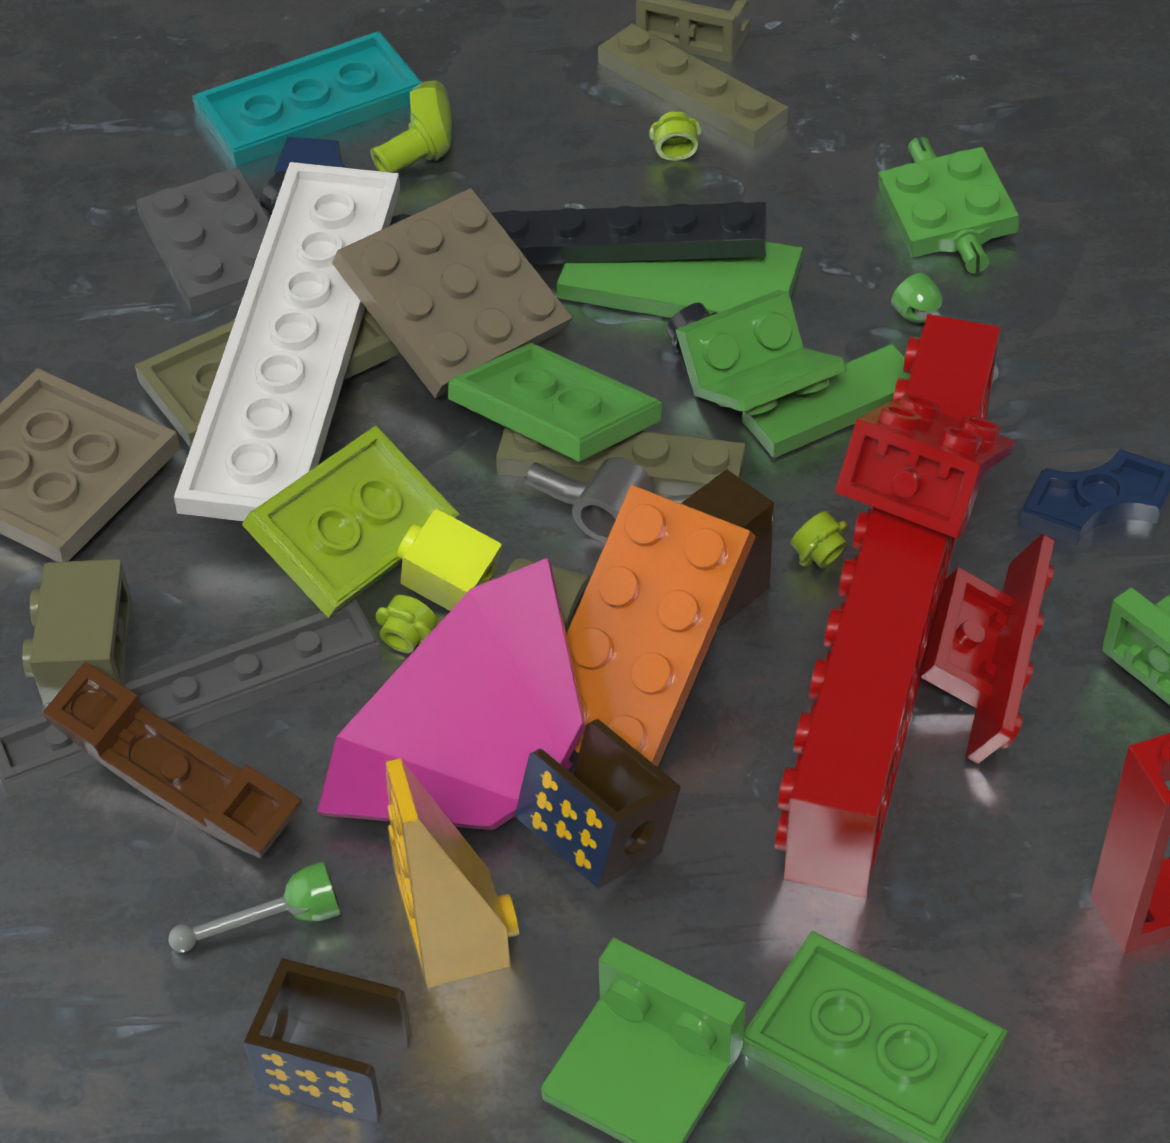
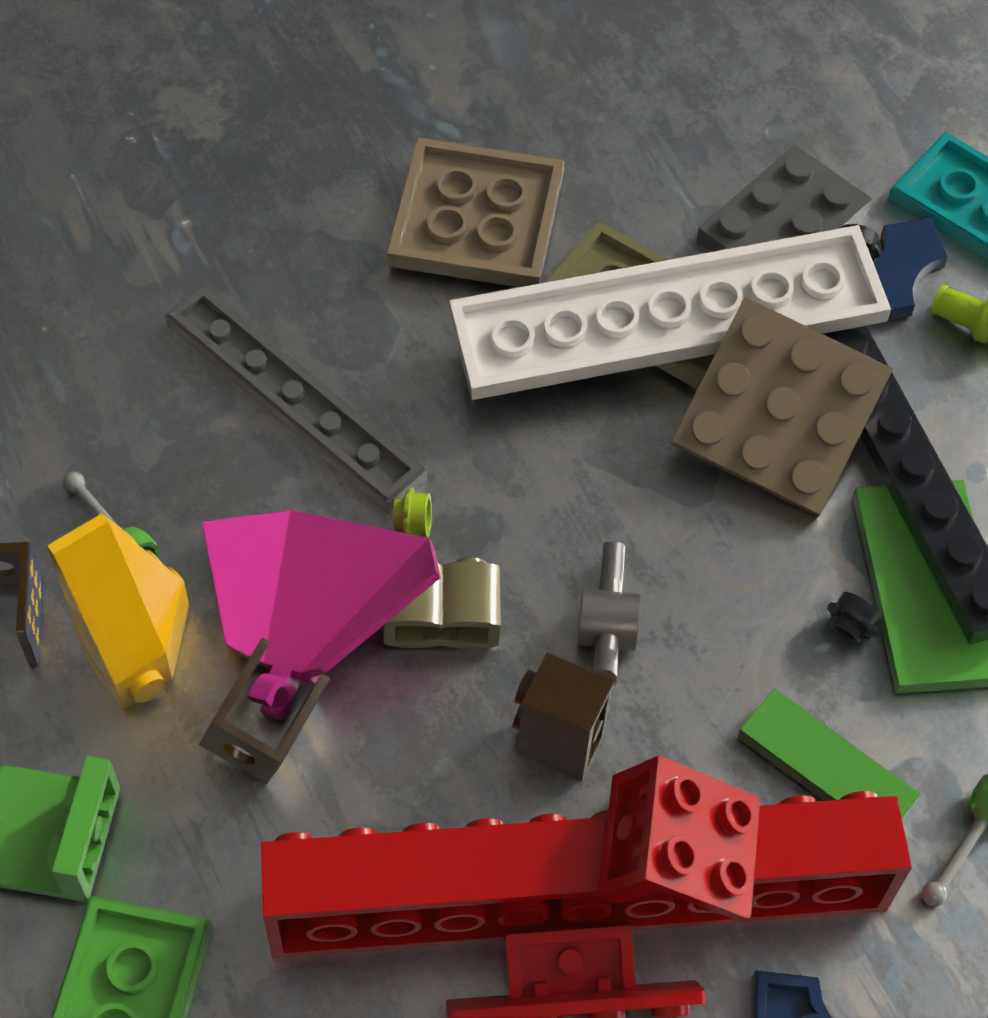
camera: 65 degrees right, 10 degrees up
olive brick [22,559,132,704] -> none
reddish brown slope [42,662,303,858] -> none
lime tile [242,425,459,618] -> none
neon yellow brick [397,508,502,611] -> none
bright green tile [448,343,662,462] -> none
olive plate [496,427,745,496] -> none
orange plate [566,485,756,767] -> none
bright green bracket [675,290,847,415] -> none

